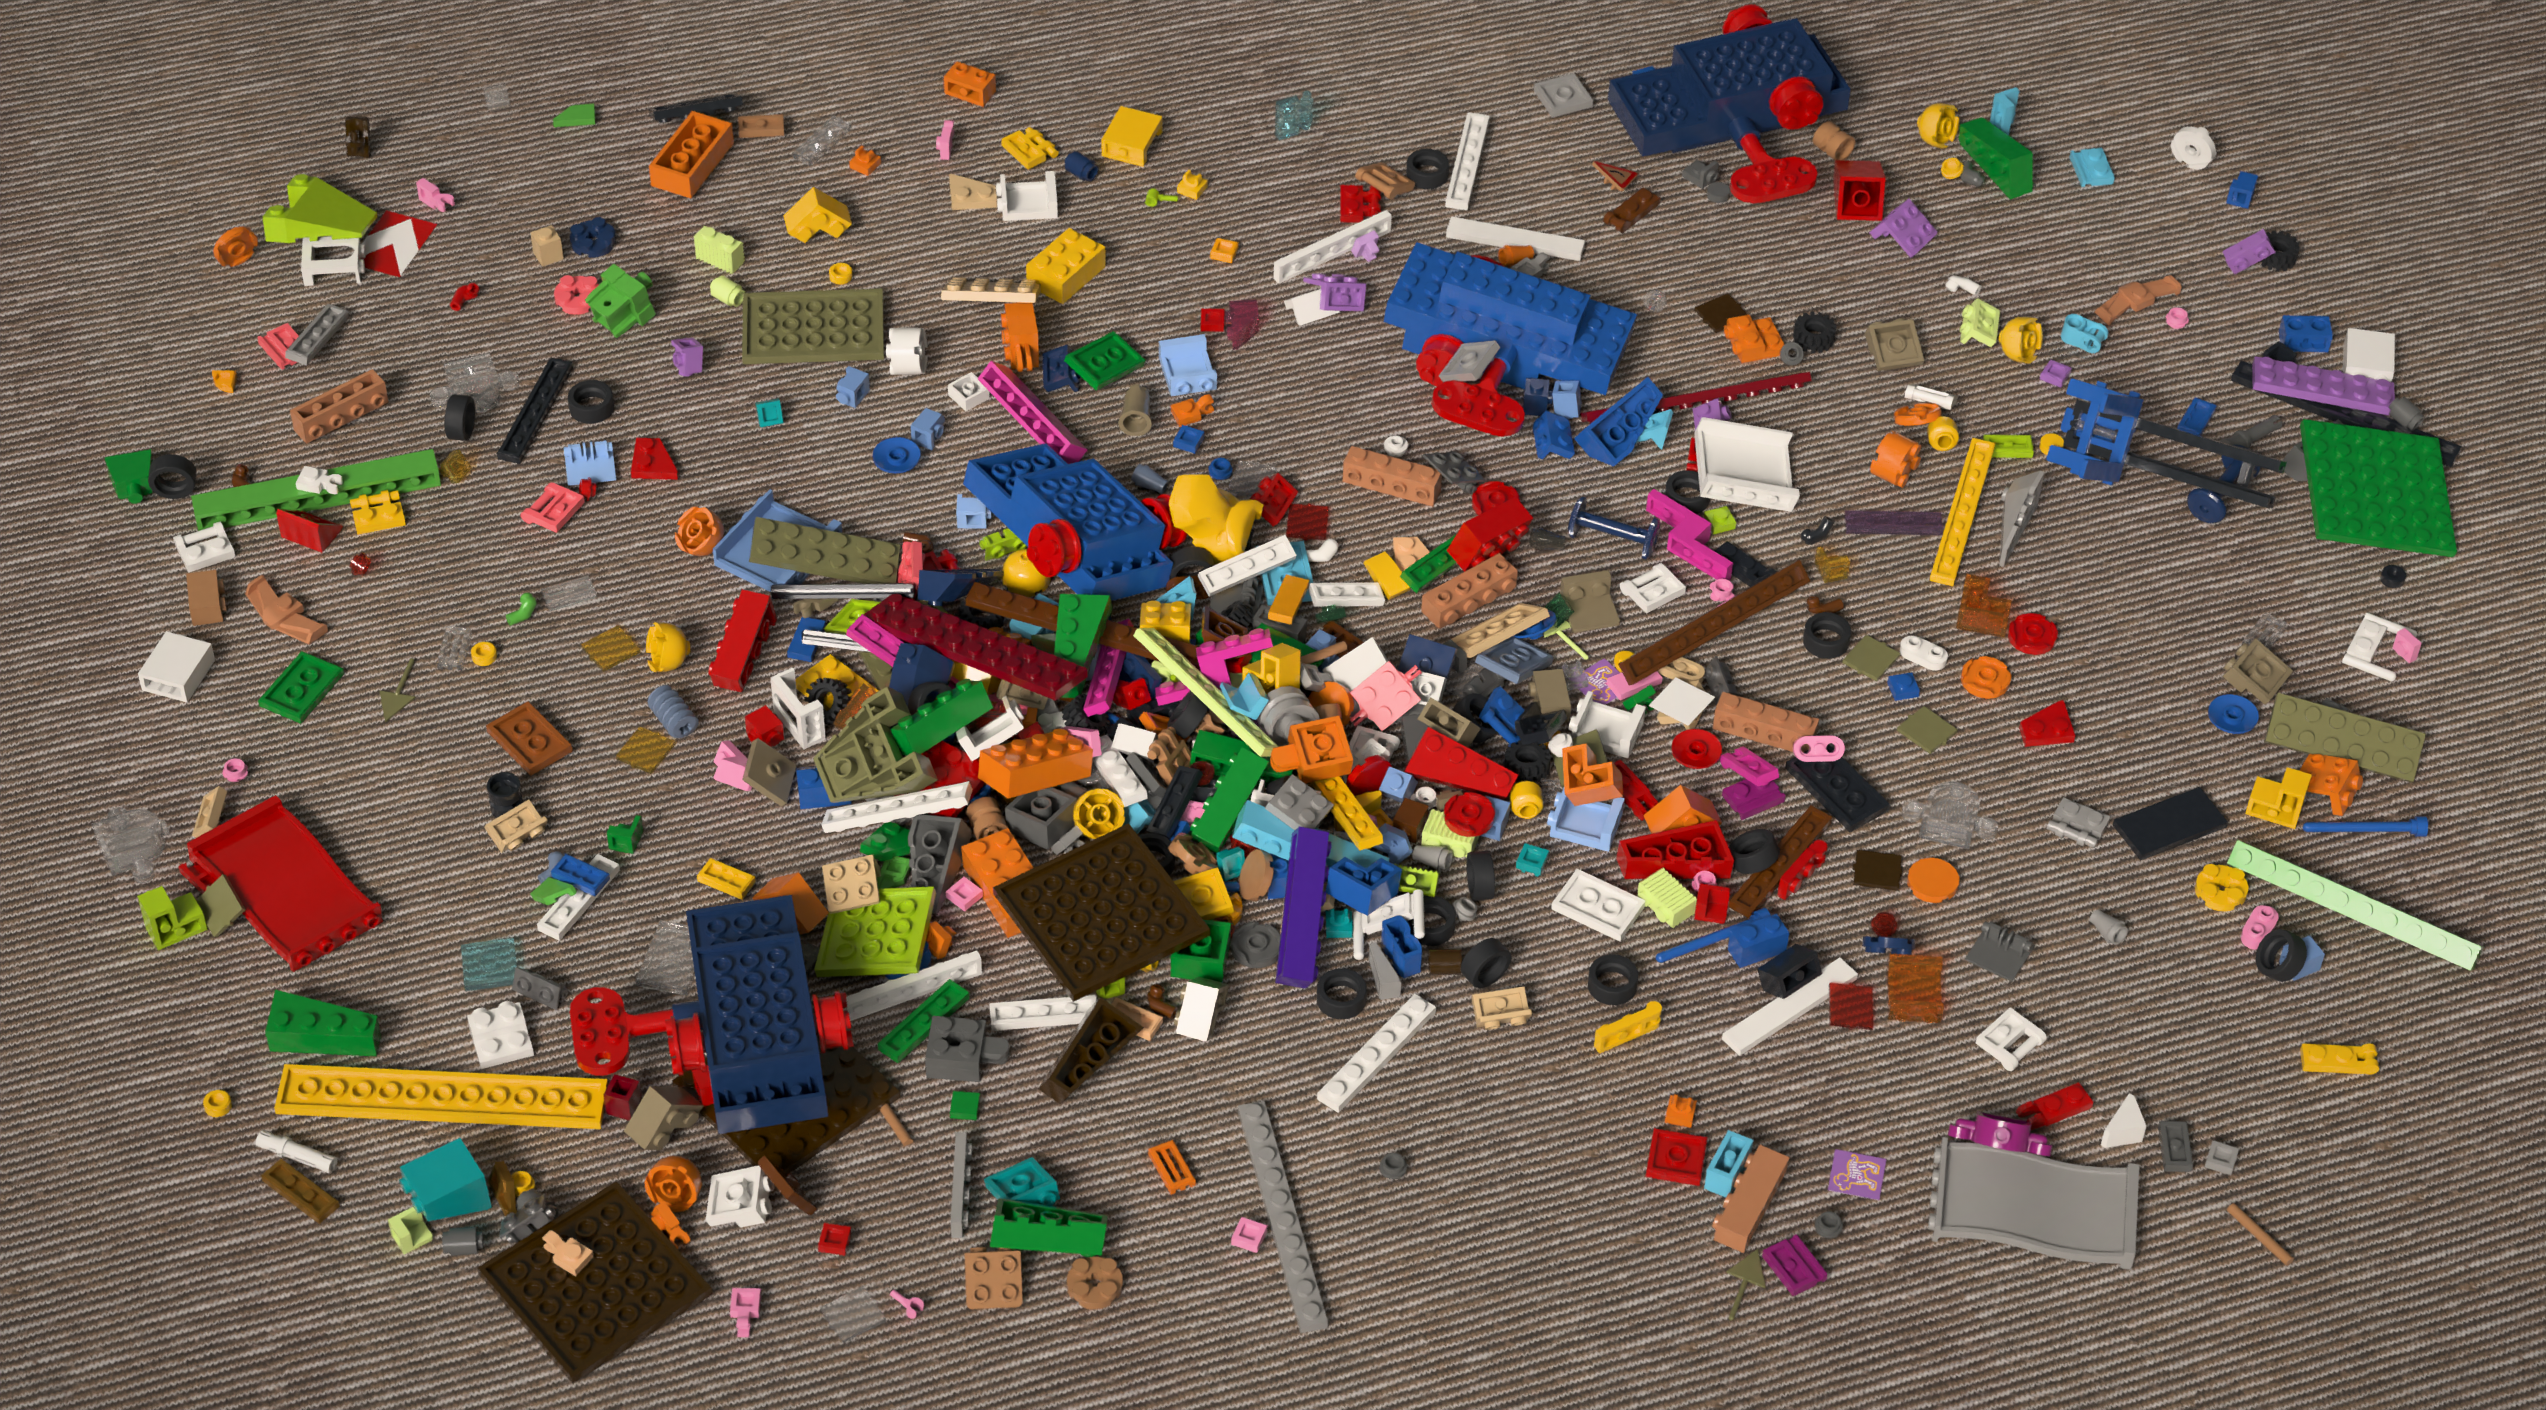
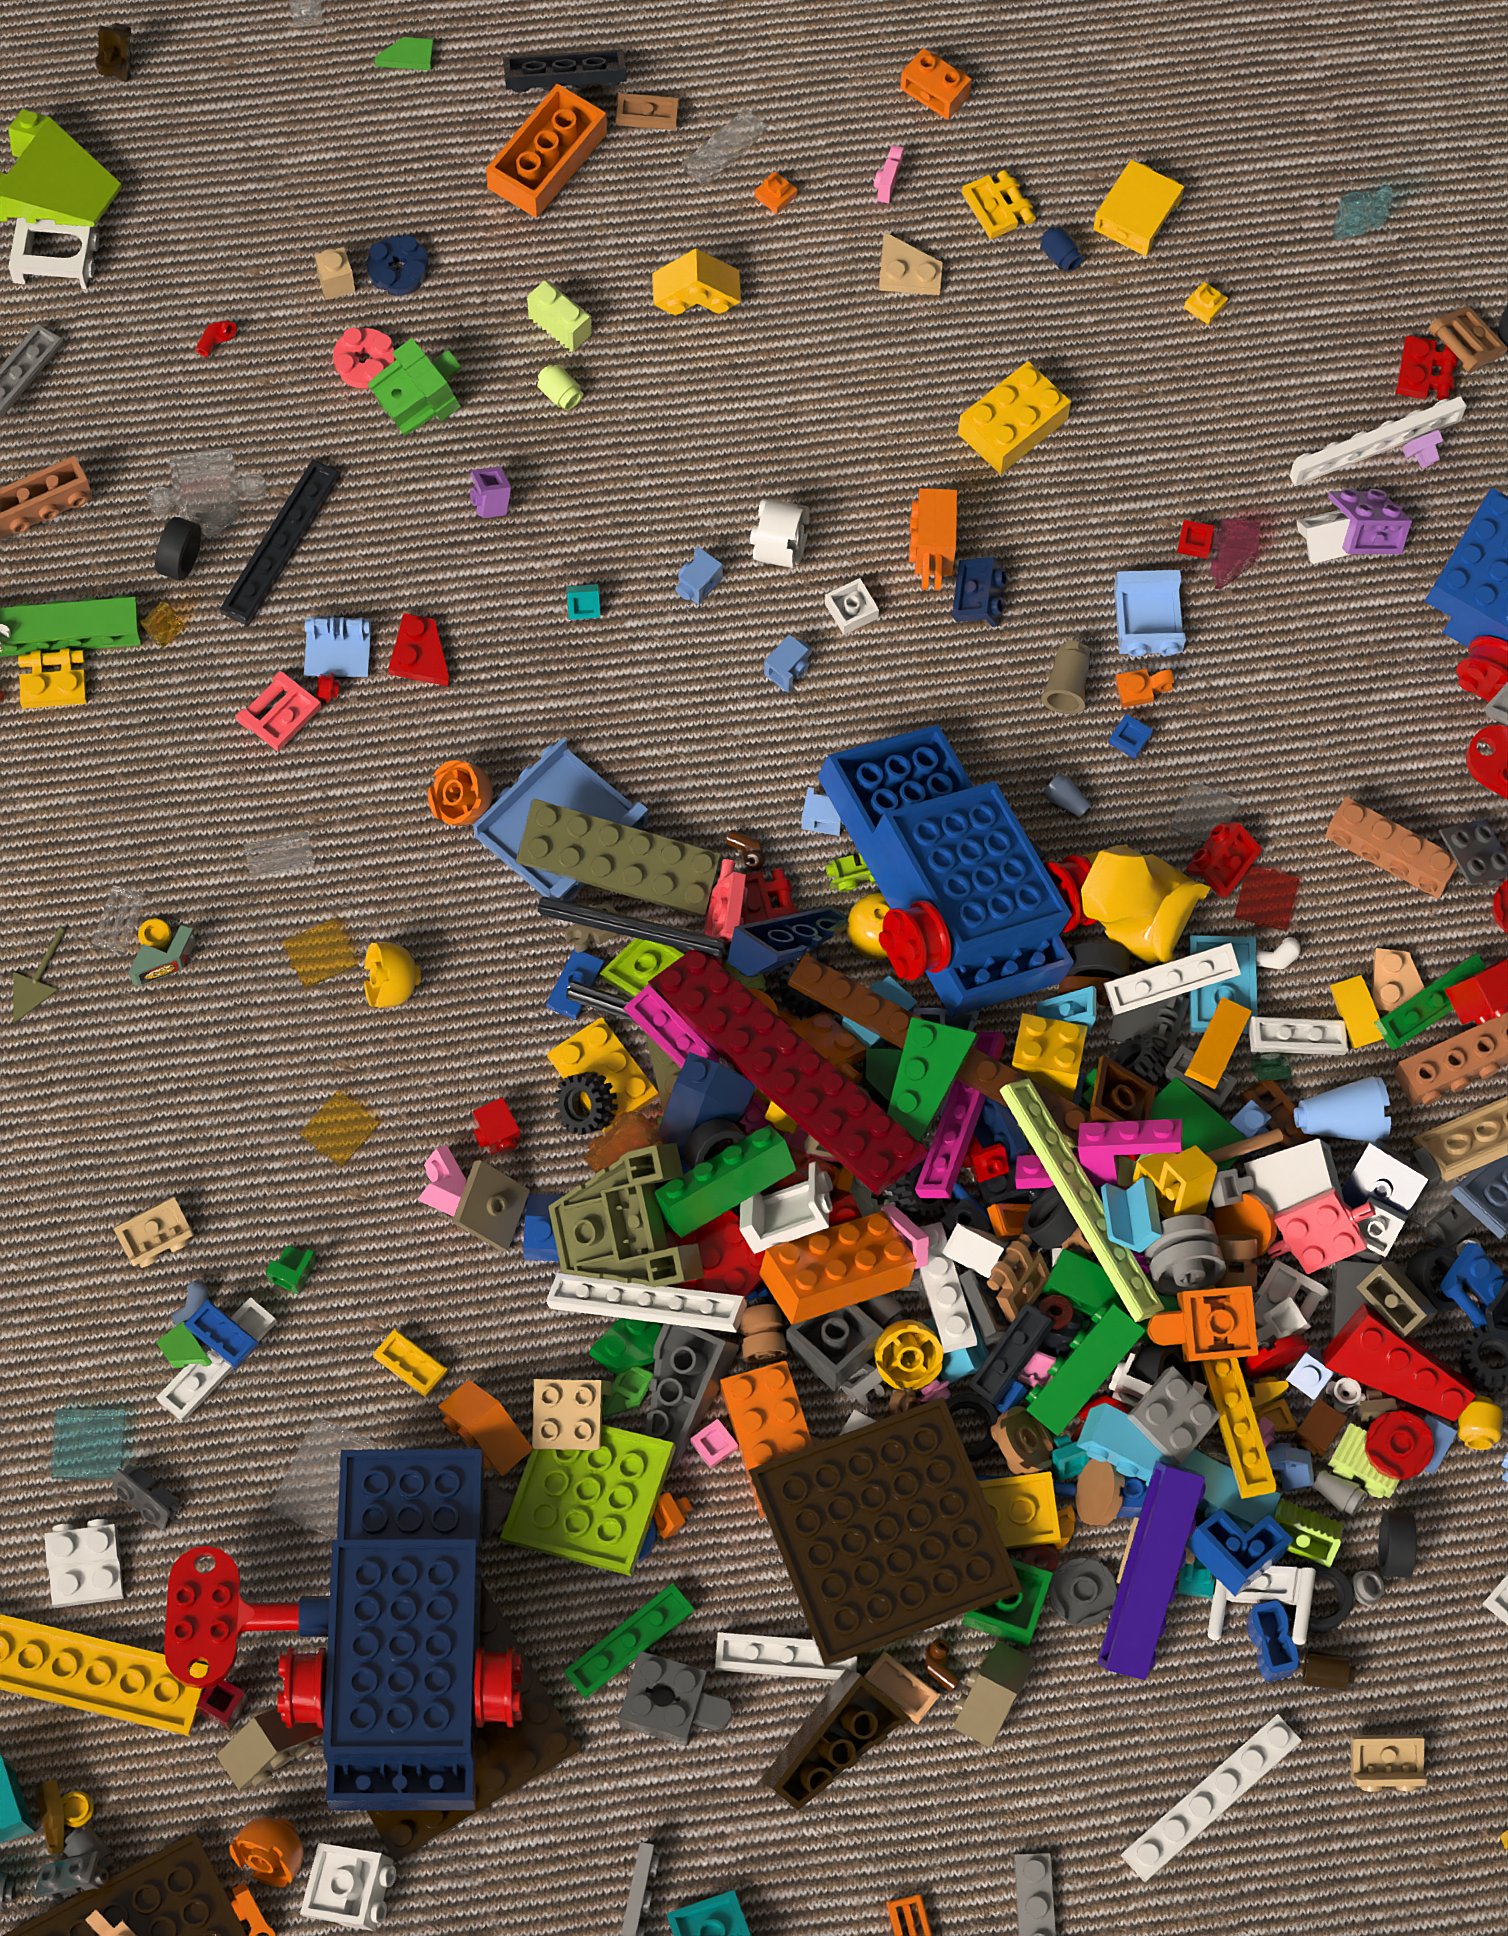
camera: 10 degrees right, 20 degrees up
clear red plate [350,552,371,576] -> none
sticker [361,210,437,277] -> none
bright pink plate [416,178,455,212] -> none
dark orange plate [486,701,573,776] -> none
black wheel [487,772,523,818] -> none
bright green arm [506,592,537,626] -> none
black tyre [567,380,614,424] -> none
sand blue piece [647,685,699,738] -> none
red wedge [708,589,777,692] -> none
olive plate [742,288,884,364] -> none
reddish brown plate [758,1155,817,1215] -> none
white panel [771,668,826,749] -> none
yellow tile [829,263,852,285] -> none
white plate [843,951,982,1021] -> none
blue dish [873,437,921,473] -> none
medium nougat bar [880,1104,913,1146] -> none
tan plate [941,277,1041,303] -> none
green tile [950,1091,980,1120] -> none
dark pink brick [978,361,1088,464] -> none
white panel [996,171,1058,221] -> none
green tile [1064,331,1146,391] -> none
lime hand [1145,188,1178,207] -> none
blue plate [1209,458,1232,480] -> none
light orange tile [1210,238,1239,263] -> none
black tyre [1317,968,1367,1019] -> none
light grey slope [1368,942,1401,1000] -> none
white plate [1384,436,1408,458] -> none
black tyre [1460,938,1512,989] -> none
teal tile [1516,843,1549,877] -> none
none -> sand green slope [129,925,197,986]
none -> light blue cone [1294,1076,1391,1142]

